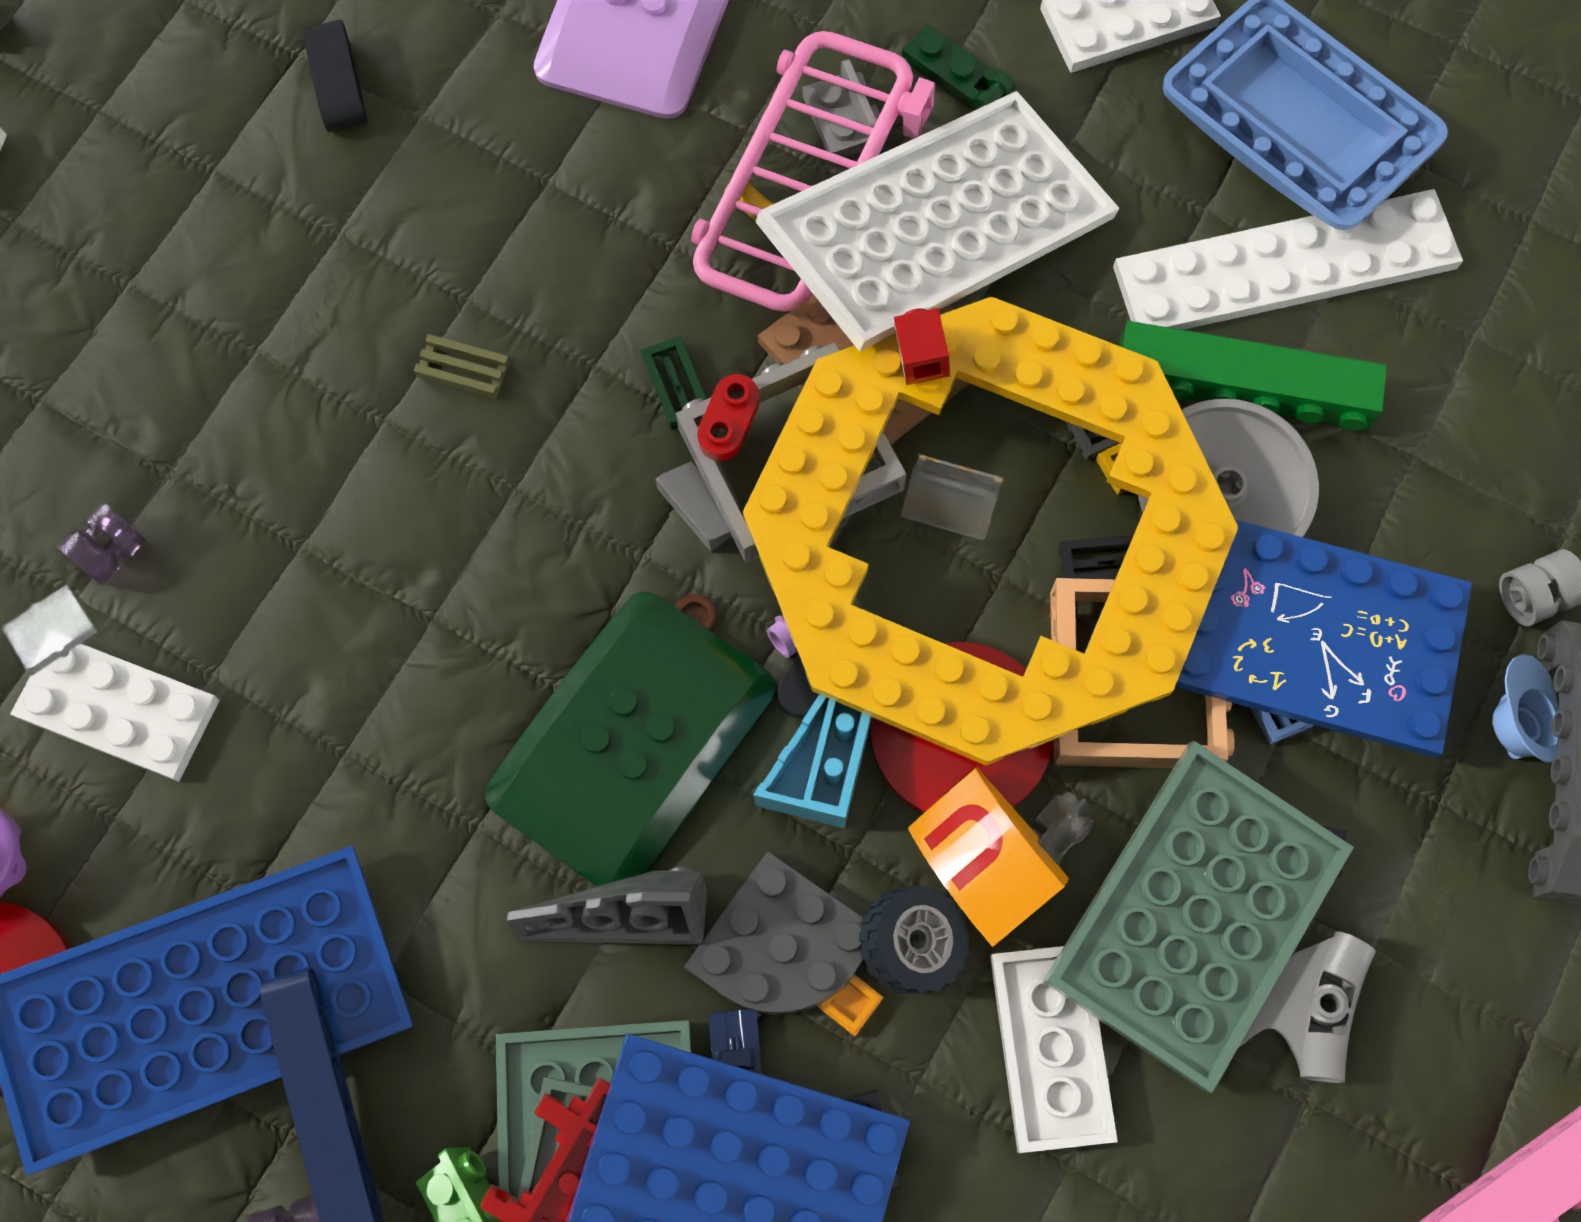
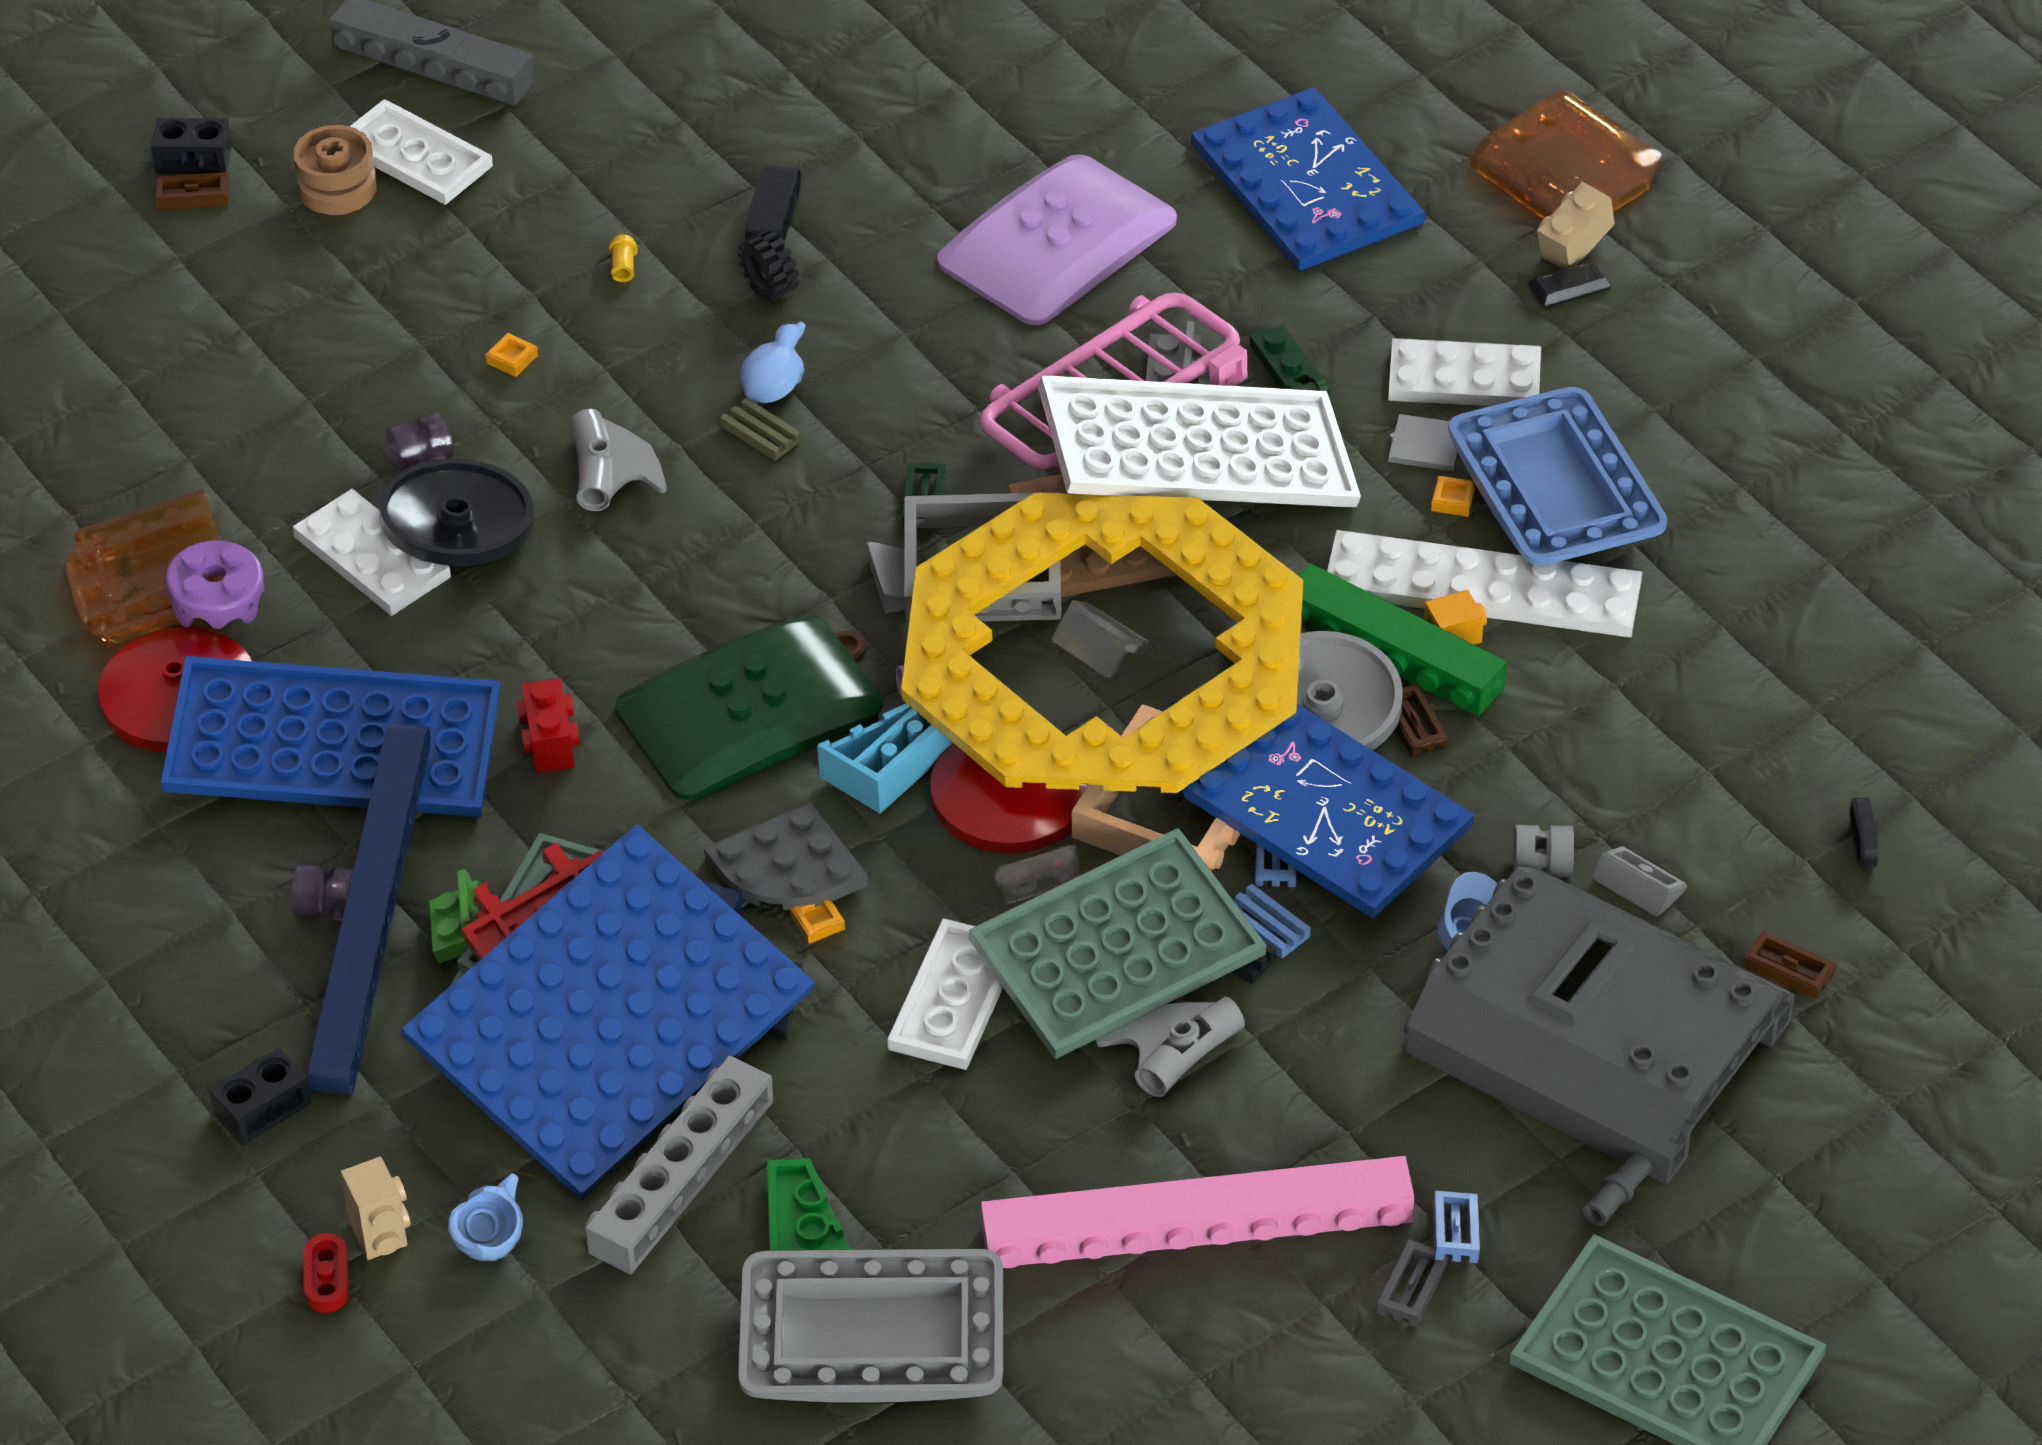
camera: 25 degrees right, 25 degrees down
clear piece [2,585,97,676] -> none
dark grey wedge [507,867,708,945] -> none
red plate [697,374,759,461] -> none
black wheel [859,885,970,994] -> none
red brick [894,308,951,385] -> none
light orange slope [908,767,1069,947] -> none
none -> black dish [379,458,533,566]
none -> light orange tile [485,333,538,377]
none -> red brick [516,678,580,773]
none -> light grey pin [570,409,667,511]
none -> yellow pin [609,234,638,282]
none -> black tyre [738,230,800,302]
none -> light blue hair [740,322,806,404]
none -> medium blue tile [1235,884,1311,959]
none -> light grey piece [1388,414,1458,472]
none -> reddish brown tile [1395,684,1449,758]
none -> light orange brick [1424,590,1487,645]
none -> light orange tile [1431,476,1476,517]

